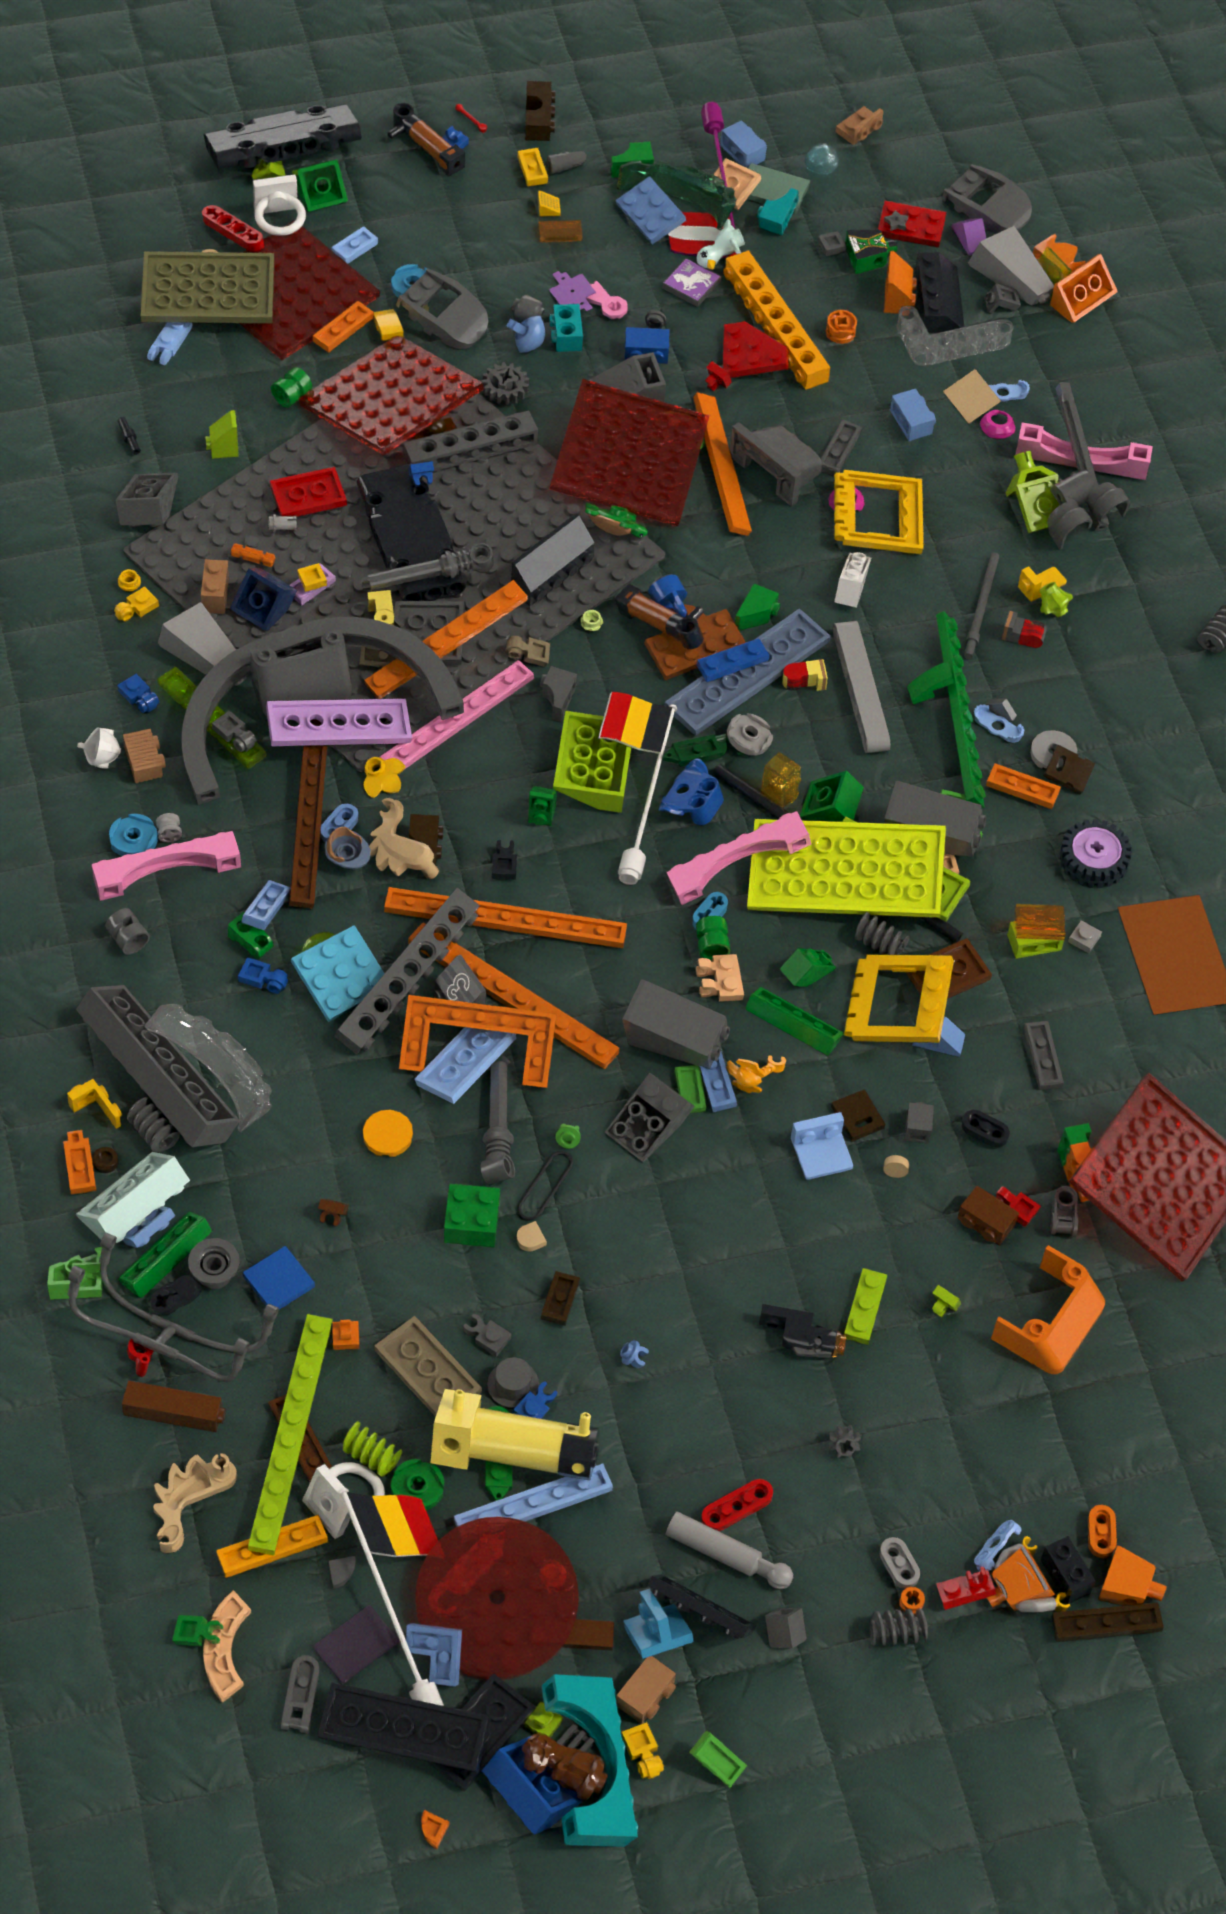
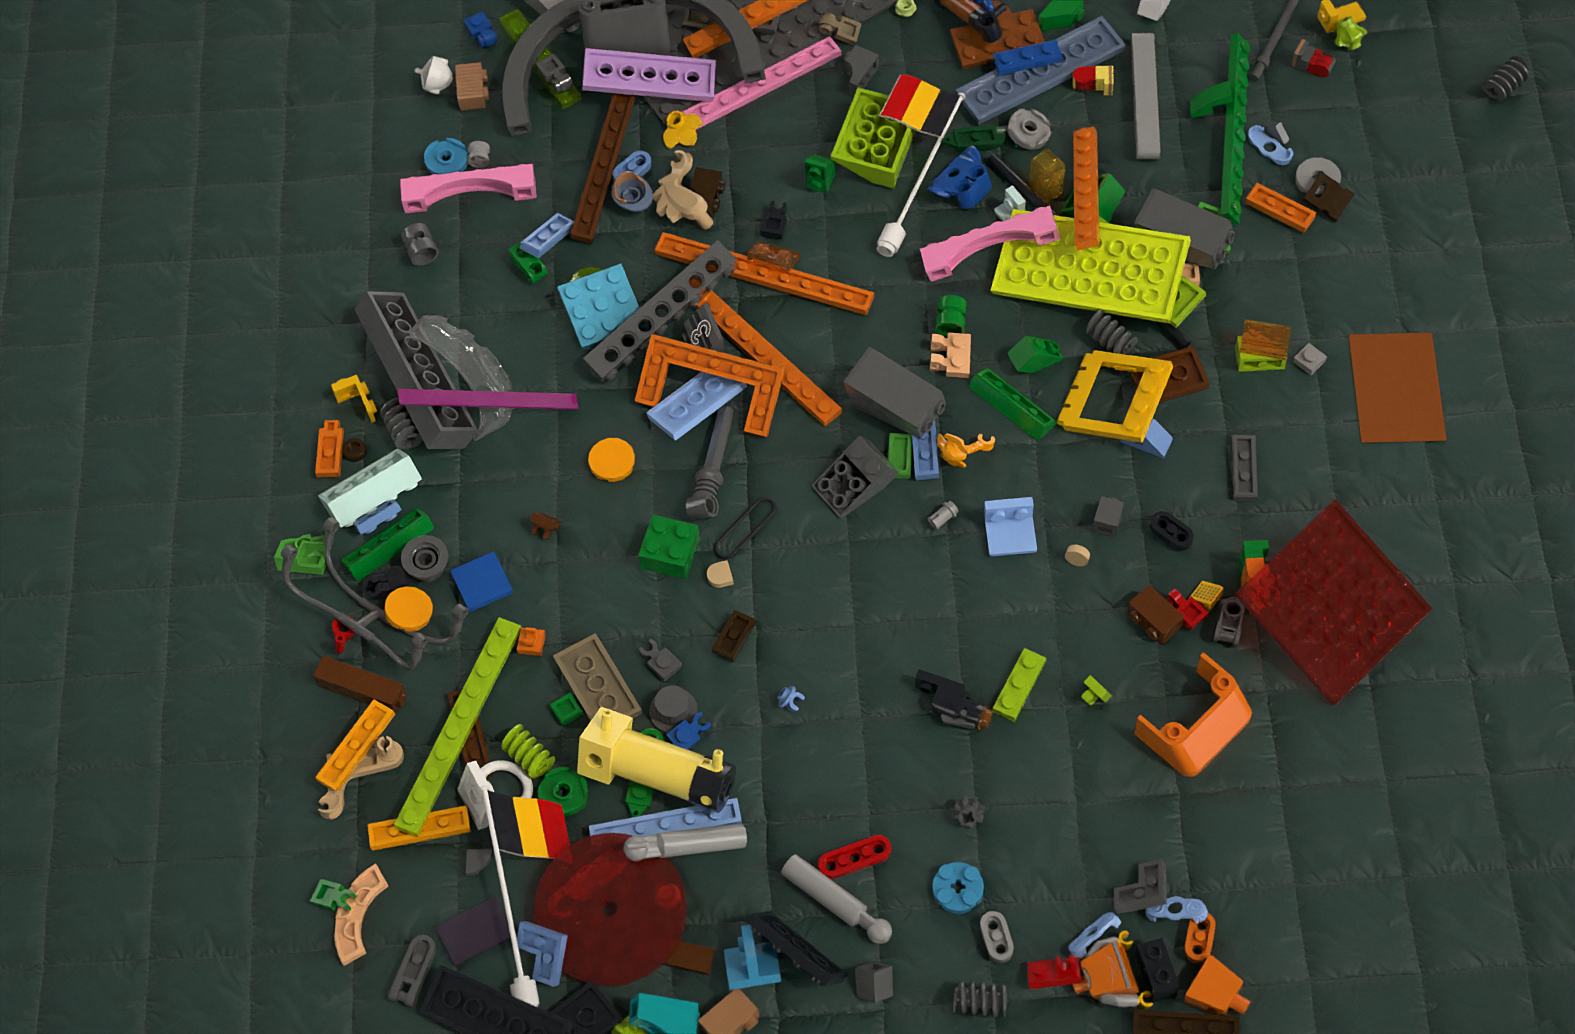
camera: 20 degrees right, 5 degrees up
blue plate [238,957,288,994] -> none
bright green plate [556,1123,581,1149] -> none
dark azure beam [693,892,728,930] -> none
dark brown piece [831,1089,886,1142] -> none
orange bush [899,1587,925,1614] -> none
wheel [1059,819,1132,888] -> none
none -> light orange plate [315,700,395,793]
none -> light orange tile [384,586,433,632]
none -> magenta piece [398,389,578,410]
none -> green tile [549,692,584,726]
none -> light grey piece [623,823,747,861]
none -> clear orange plate [747,241,800,272]
none -> light grey pin [927,501,959,530]
none -> dark azure plate [933,862,984,914]
none -> light aqua bracket [994,186,1026,221]
none -> orange plate [1073,126,1099,251]
none -> dark grey plate [1114,859,1167,914]
none -> light blue piece [1146,896,1208,923]
none -> yellow slope [1189,581,1224,612]

